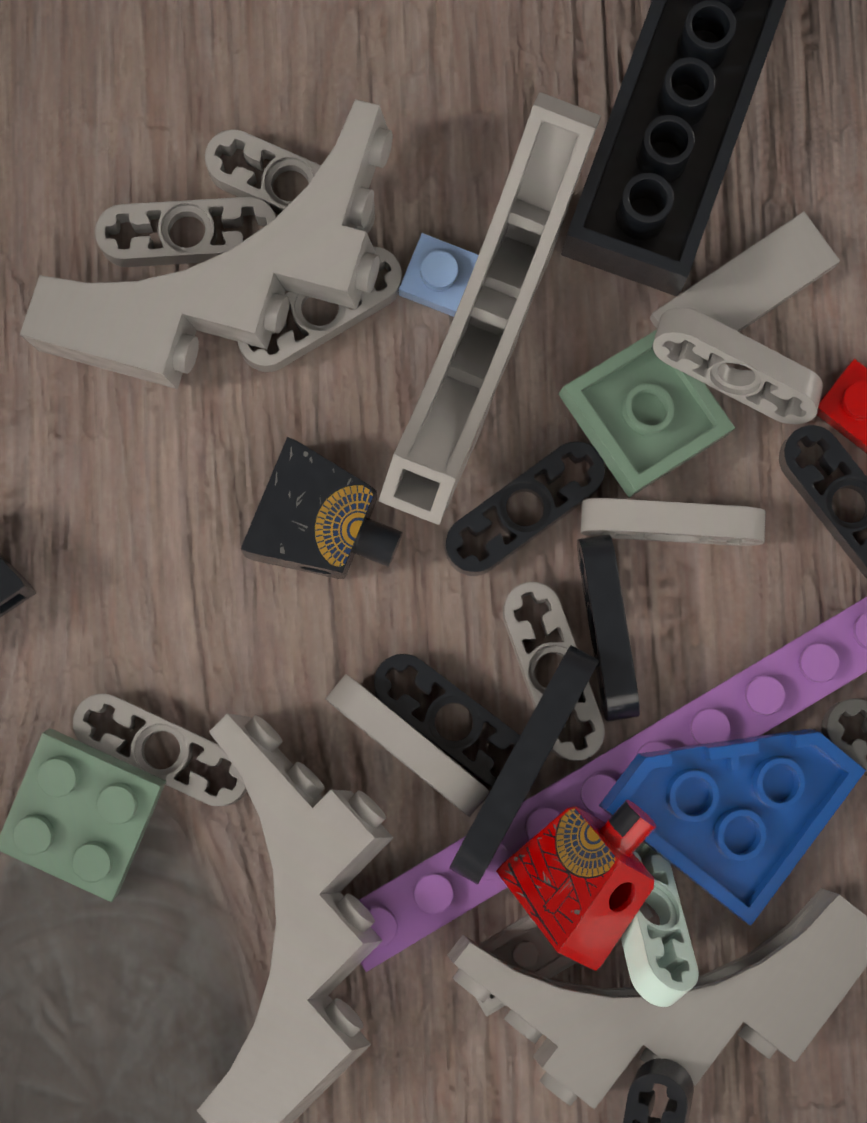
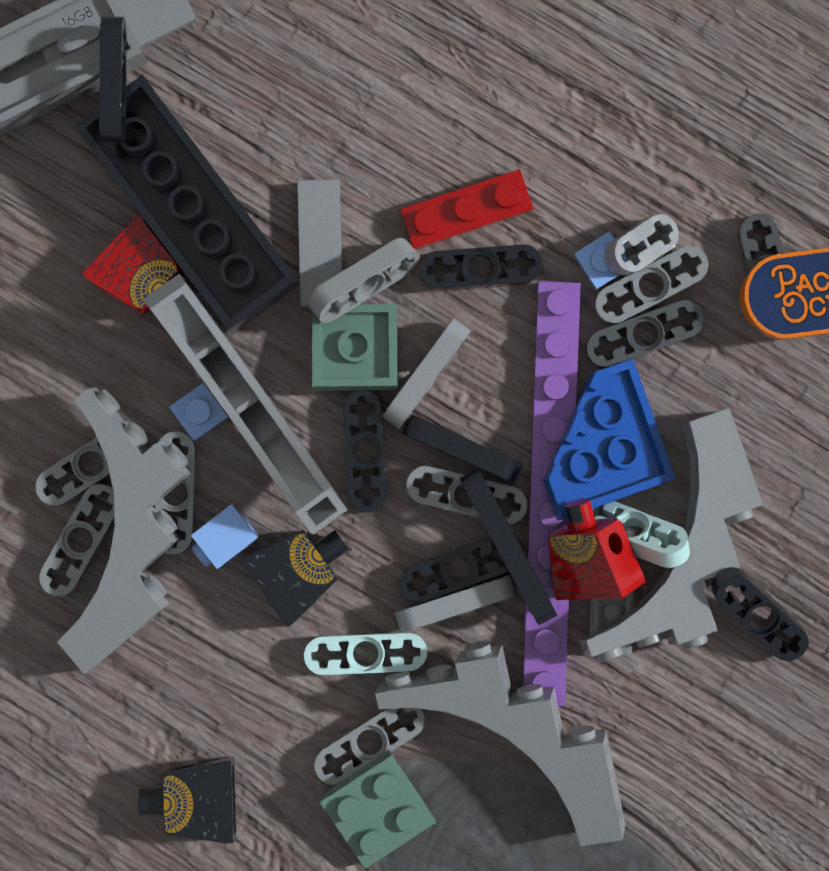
camera: 55 degrees left, 5 degrees up
none -> red torso [82,215,183,316]
none -> light blue brick [191,504,260,569]
none -> light aqua beam [304,632,427,675]

